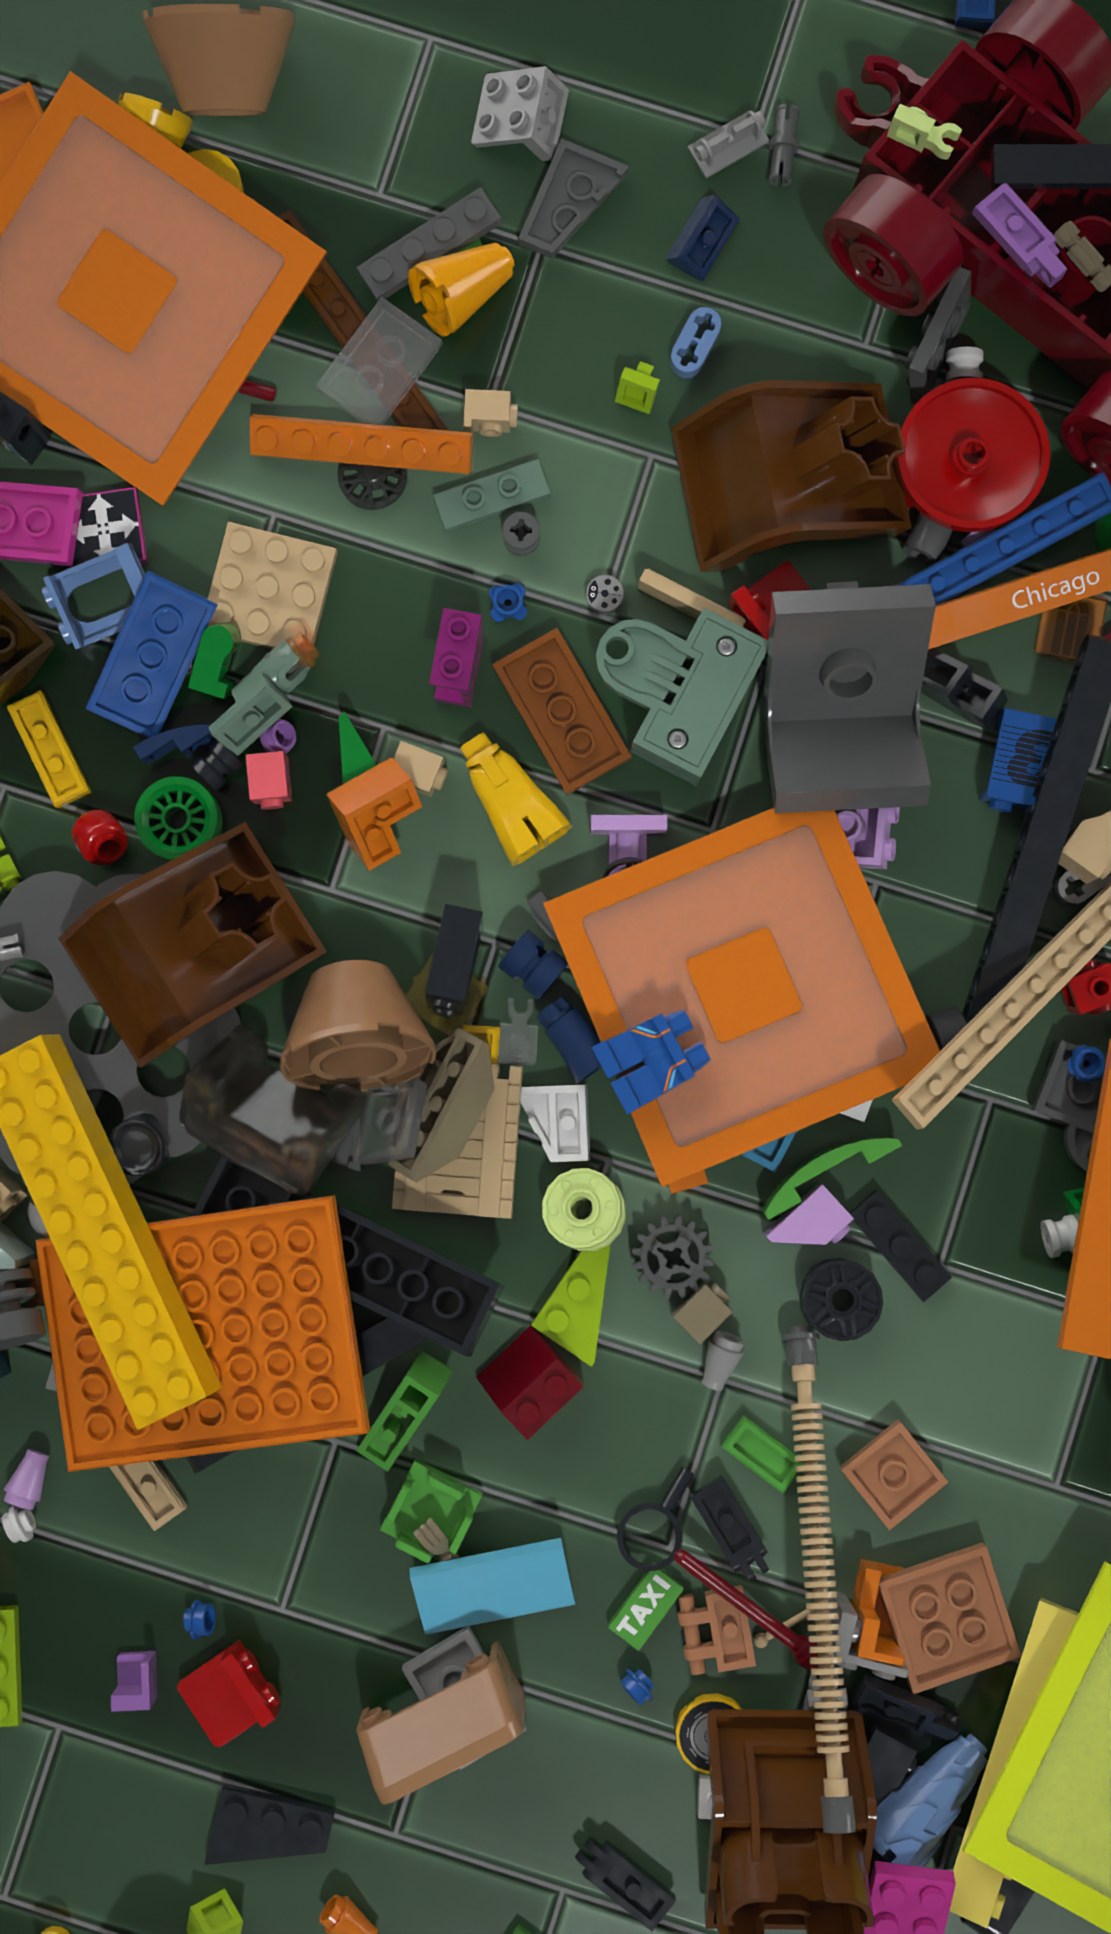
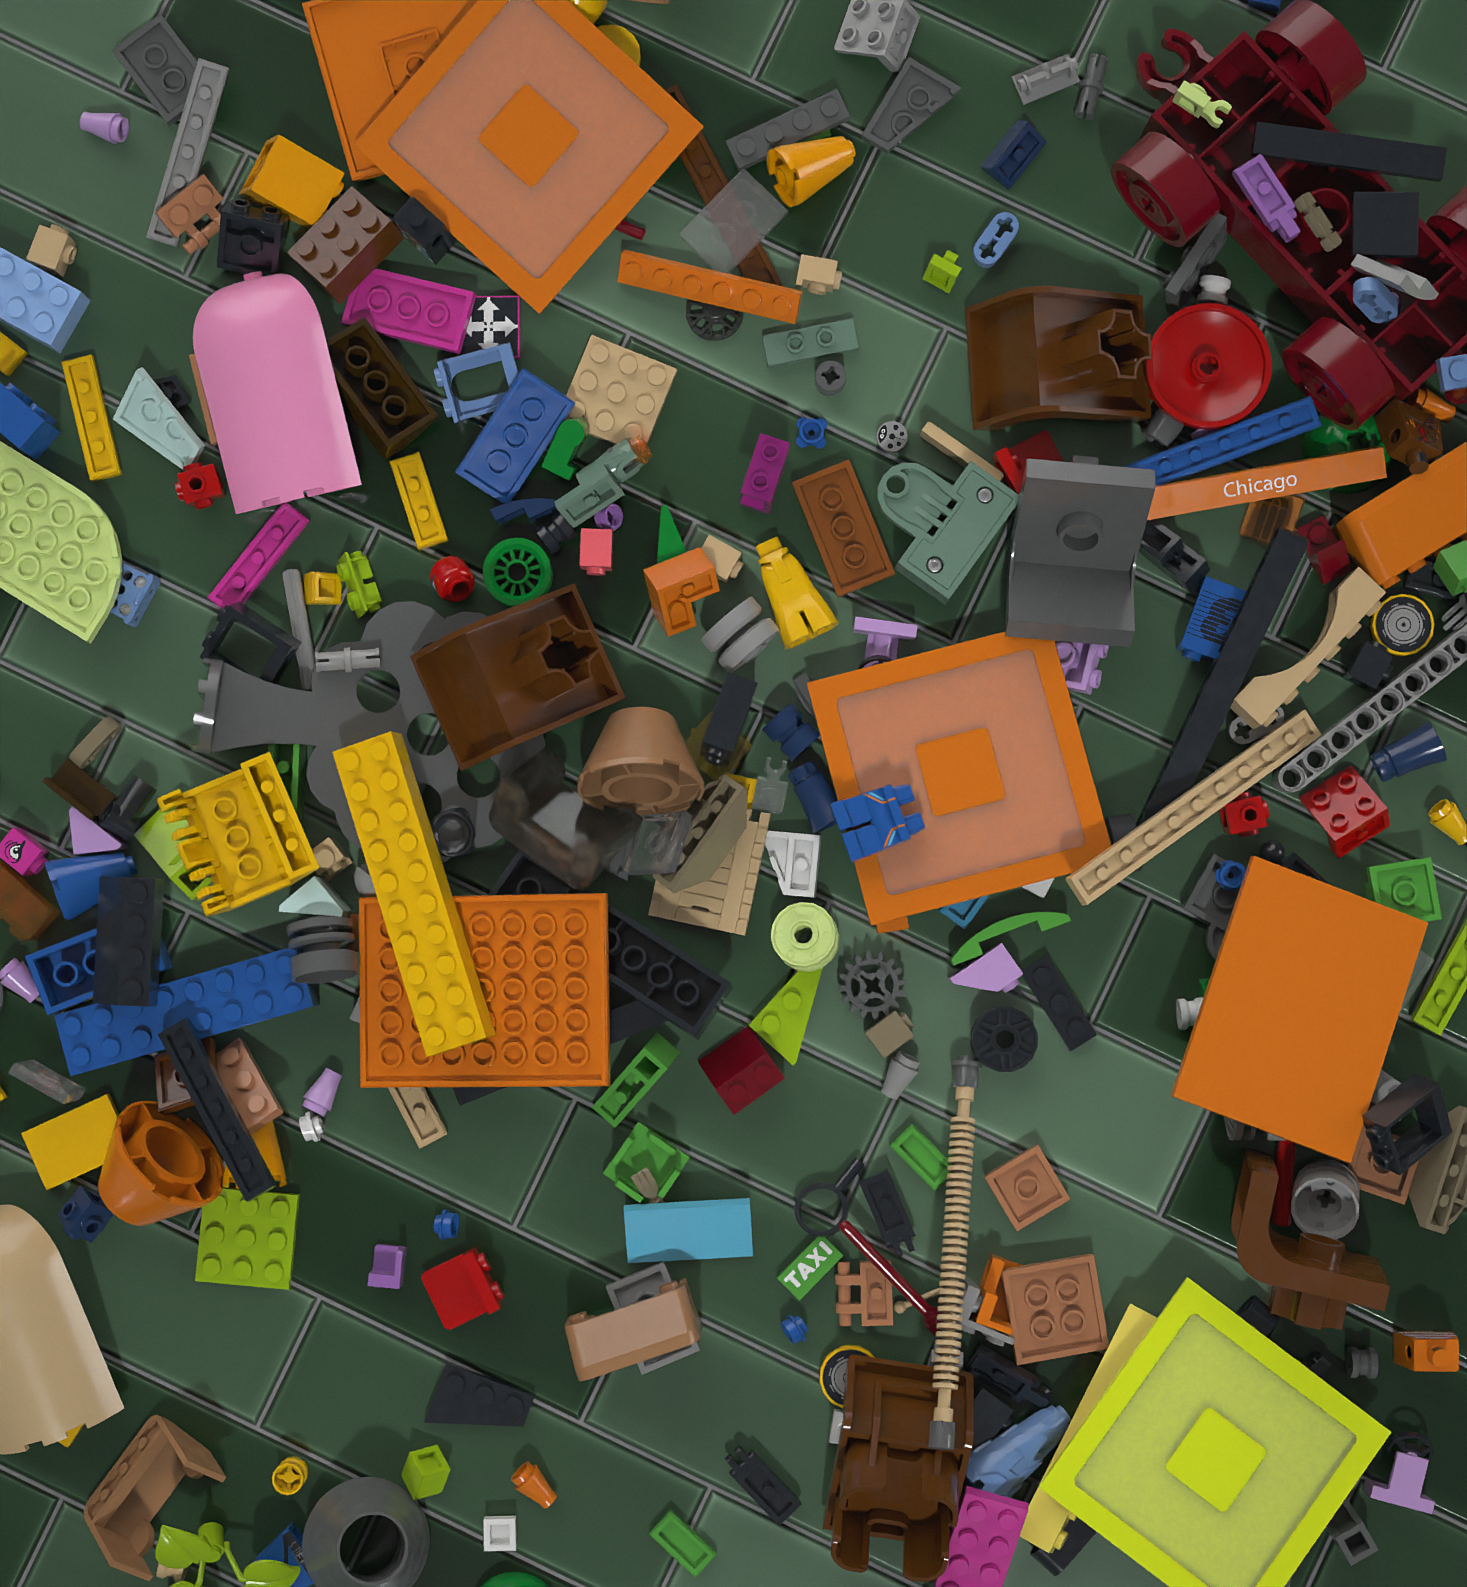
camera: 10 degrees right, 0 degrees up
none -> light grey wheel [700,597,780,673]

